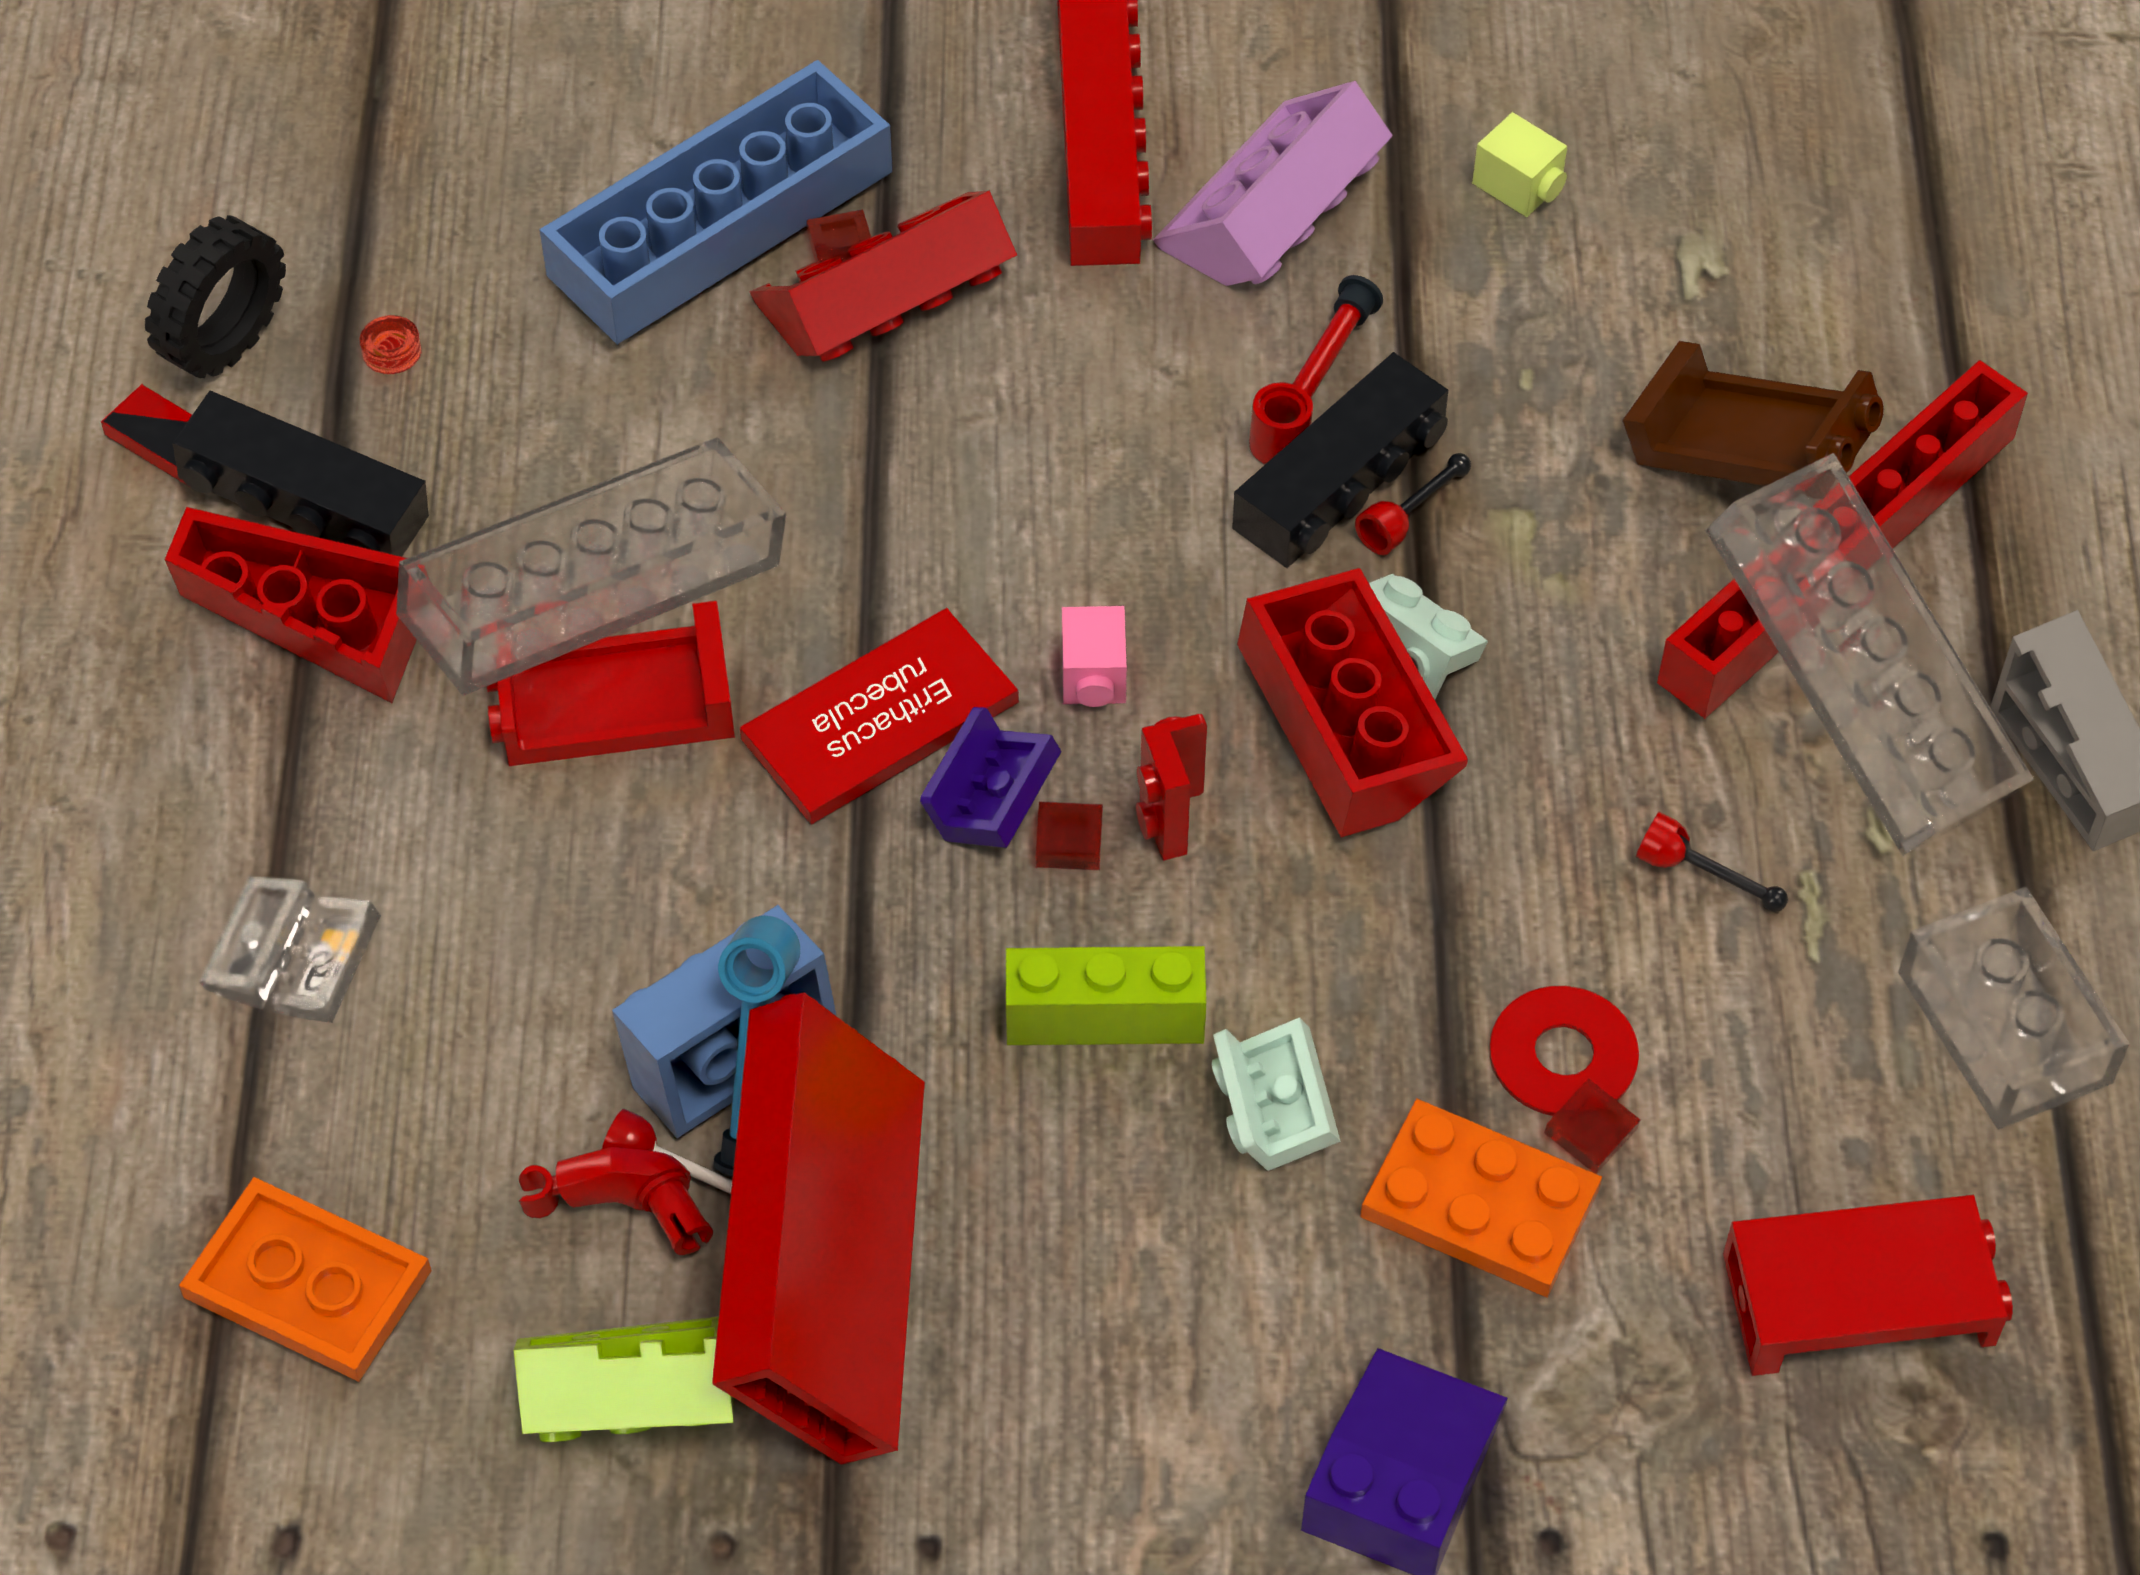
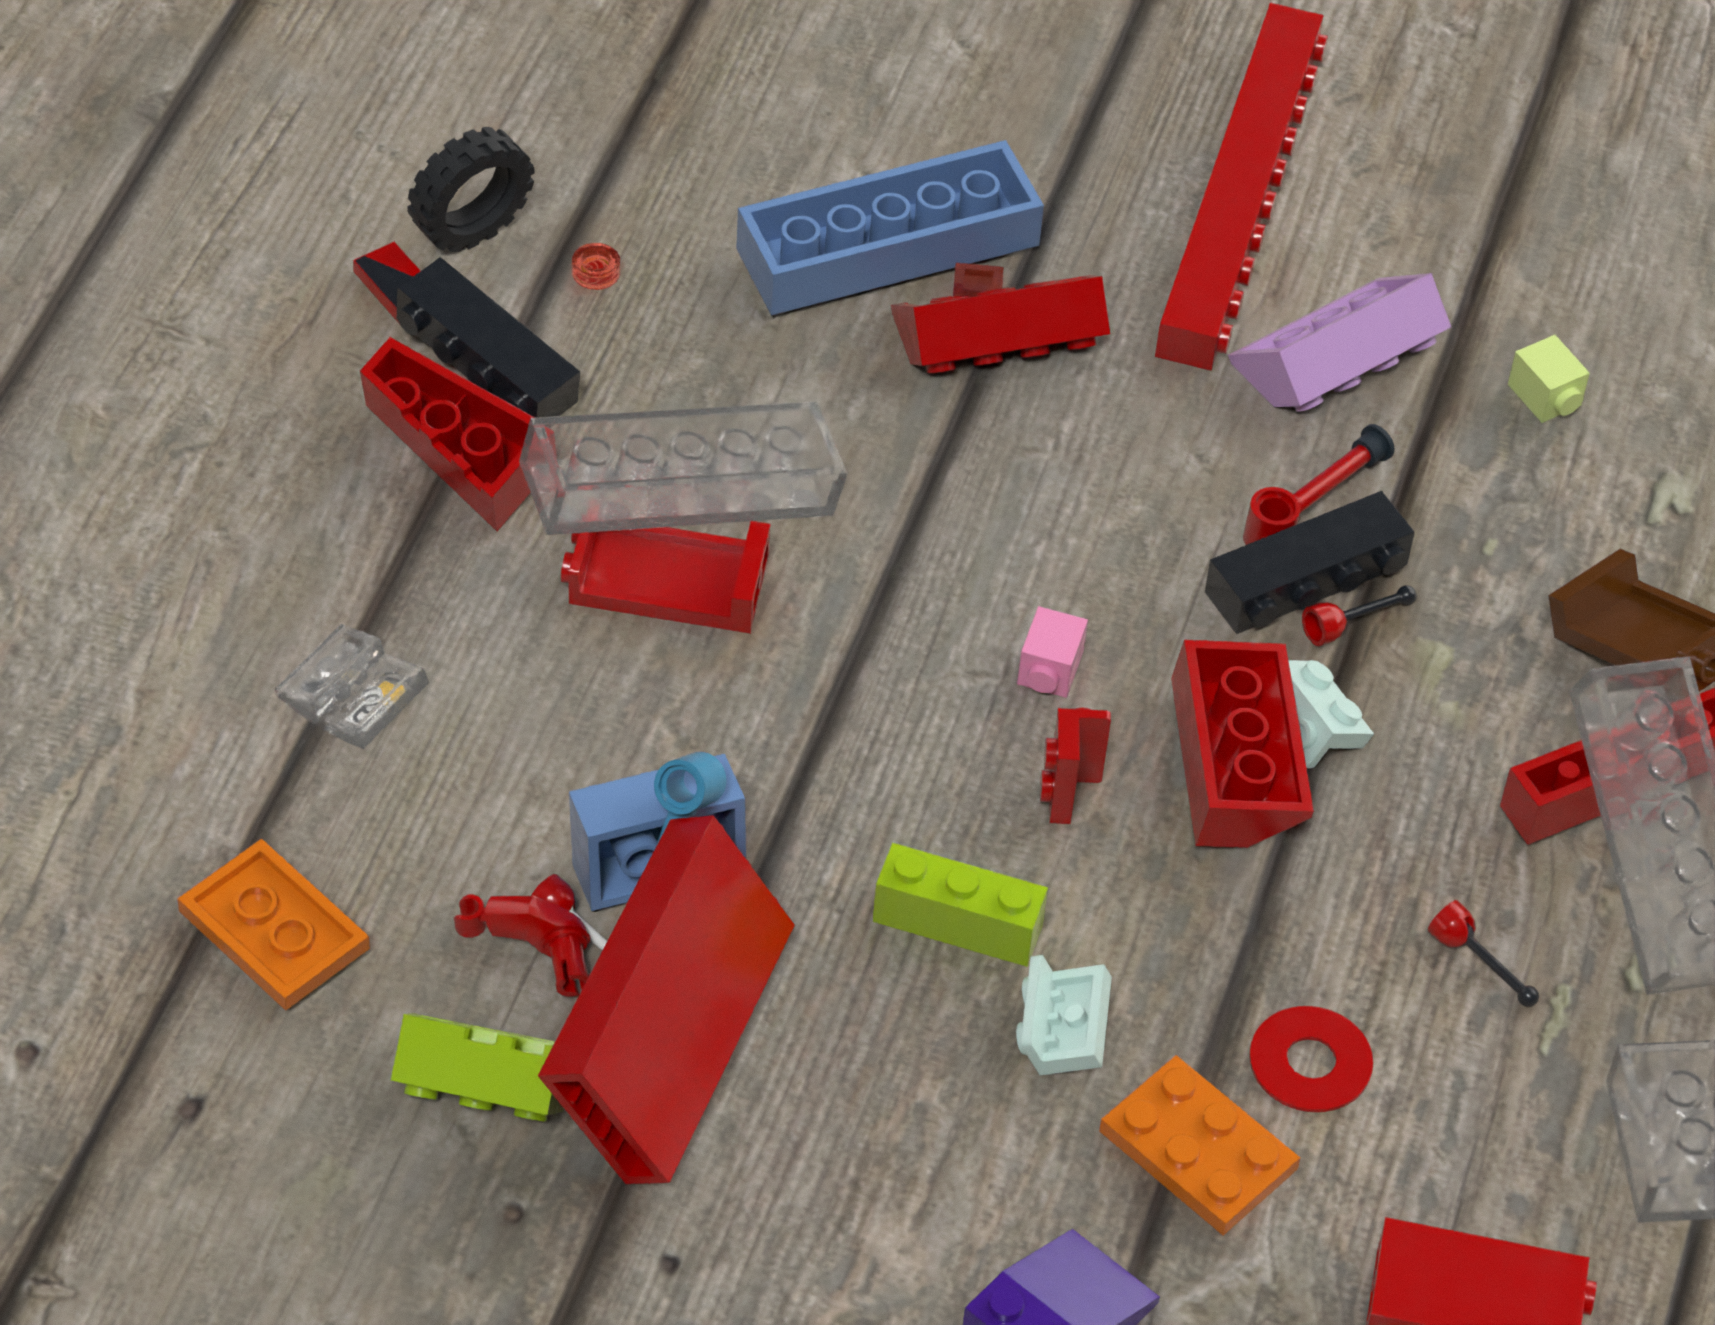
camera: 15 degrees right, 5 degrees down
red tile [740,608,1019,825] -> none
dark purple bracket [920,707,1062,848] -> none
clear red tile [1036,802,1103,870] -> none
clear red tile [1544,1078,1641,1174] -> none

